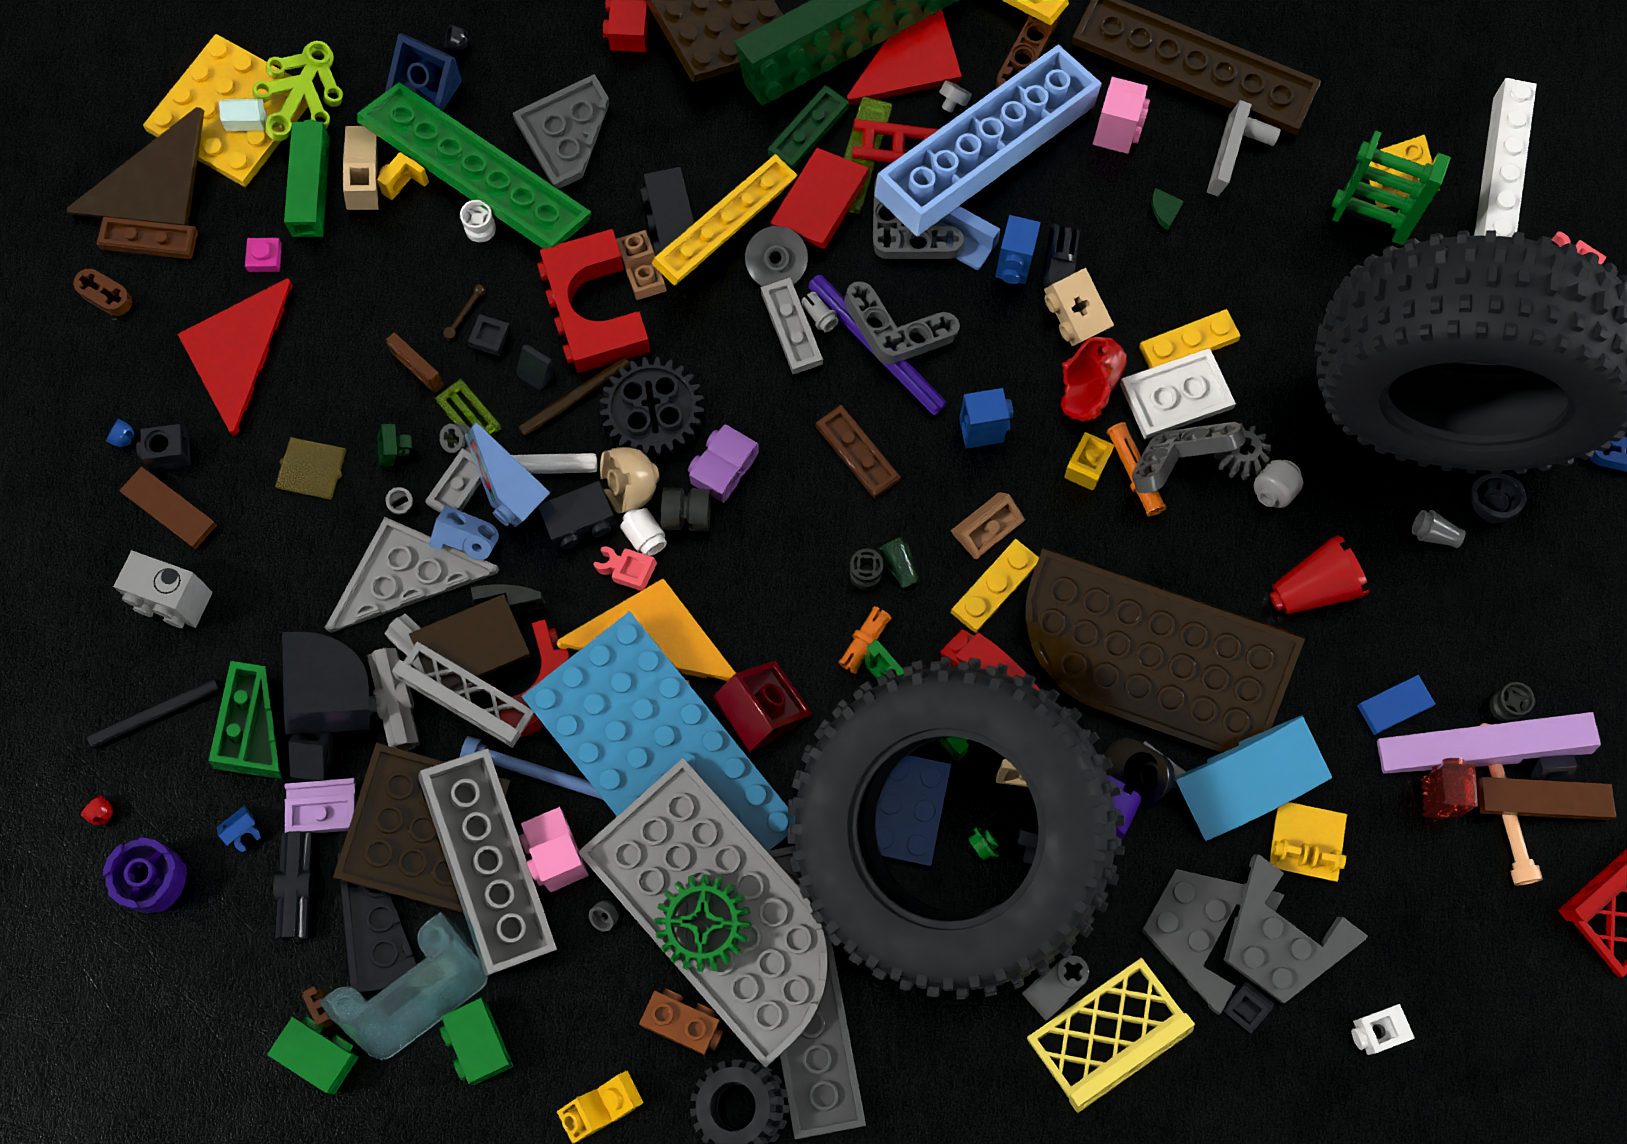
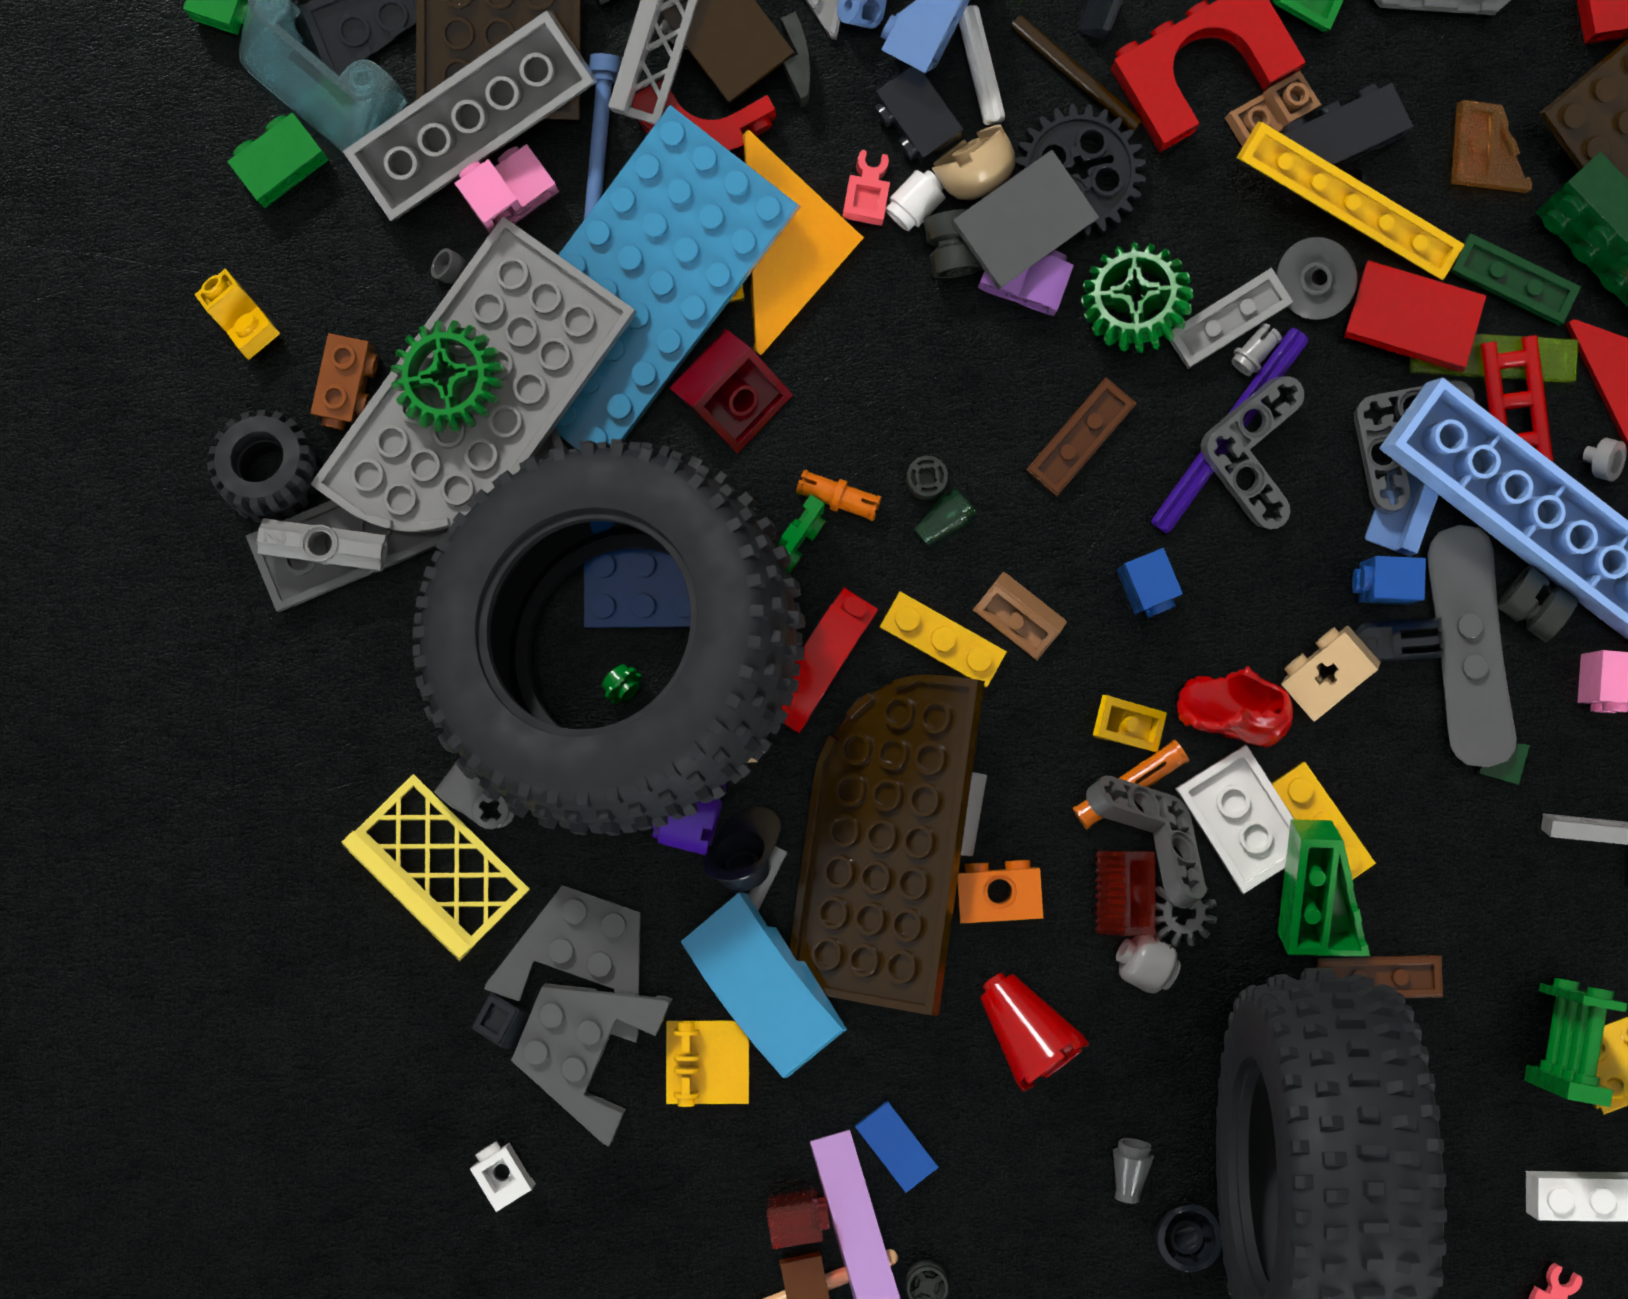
camera: 85 degrees right, 15 degrees up
none -> light grey piece [257,518,388,571]
none -> dark grey tile [951,150,1099,290]
none -> orange brick [956,860,1043,924]
none -> green gear [1081,242,1194,353]
none -> clear red brick [1095,851,1156,936]
none -> green wedge [1278,819,1370,956]
none -> reddish brown tile [1315,955,1443,998]
none -> dark grey piece [1427,525,1517,767]
none -> clear orange wing [1451,100,1532,193]
none -> pearl dark grey wheel [1498,565,1578,642]

